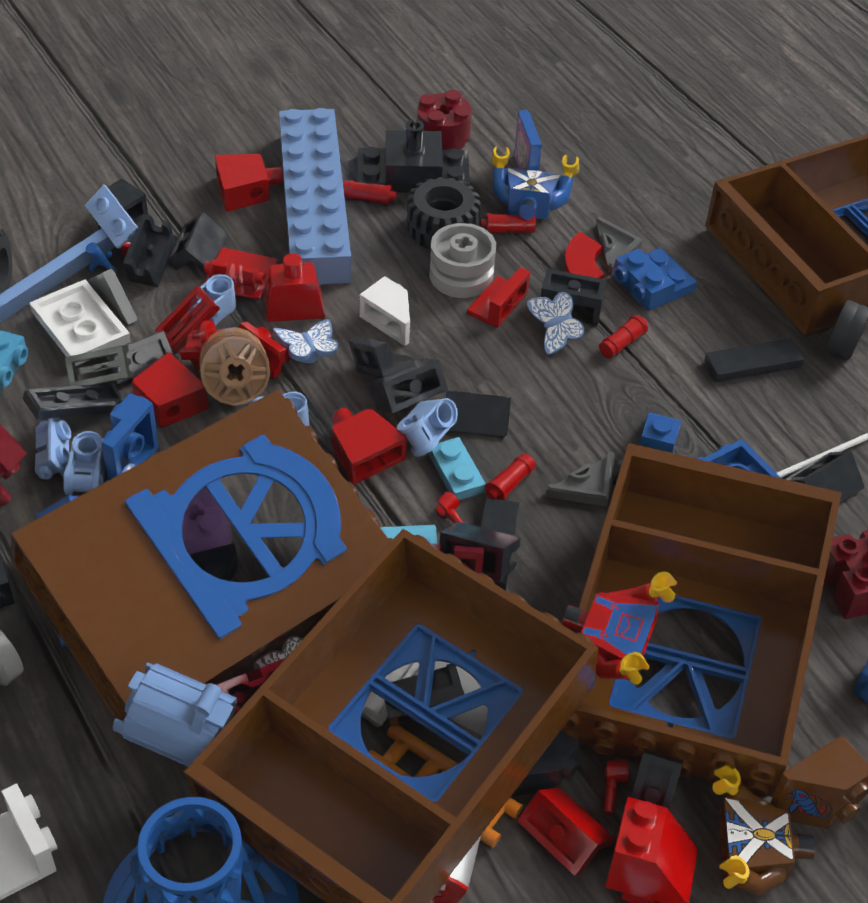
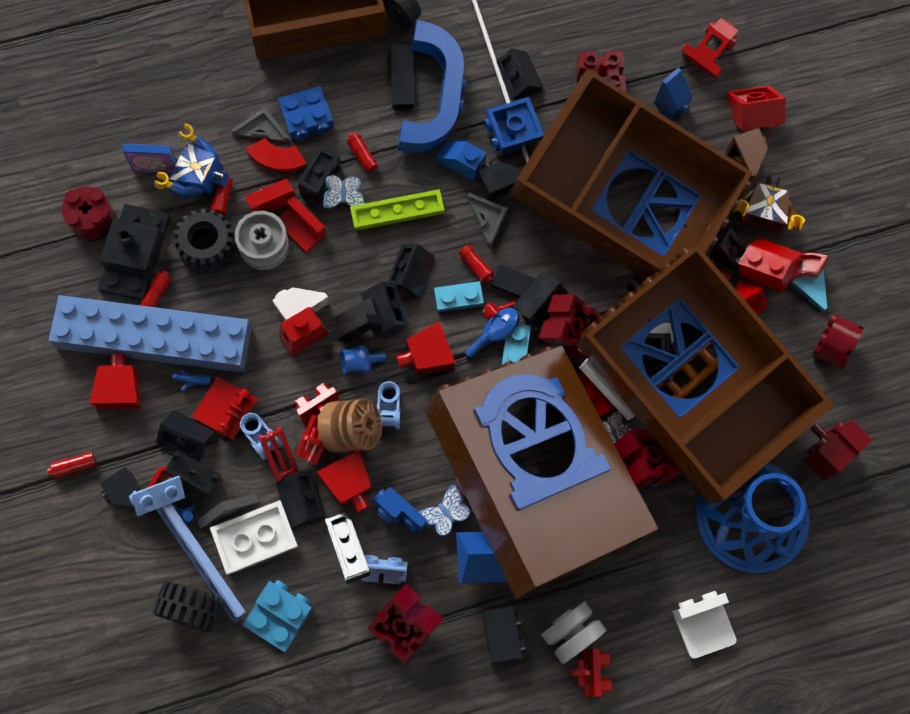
camera: 80 degrees left, 25 degrees up
light blue piece [64,431,106,495] -> none
pearl dark grey tile [65,345,134,386] -> none
medium blue container [113,662,237,767] -> none
red torso [265,253,325,322] -> none
medium blue animal [273,319,338,363] -> none
light blue piece [397,398,458,456] -> none
torso [562,572,677,685] -> none
none -> red piece [47,452,96,479]
none -> blue bar [172,369,211,392]
none -> red panel [245,179,296,212]
none -> red torso [279,307,329,357]
none -> blue piece [340,346,386,374]
none -> lime plate [350,189,445,231]
none -> blue arch [397,20,466,153]
none -> blue piece [464,308,520,359]

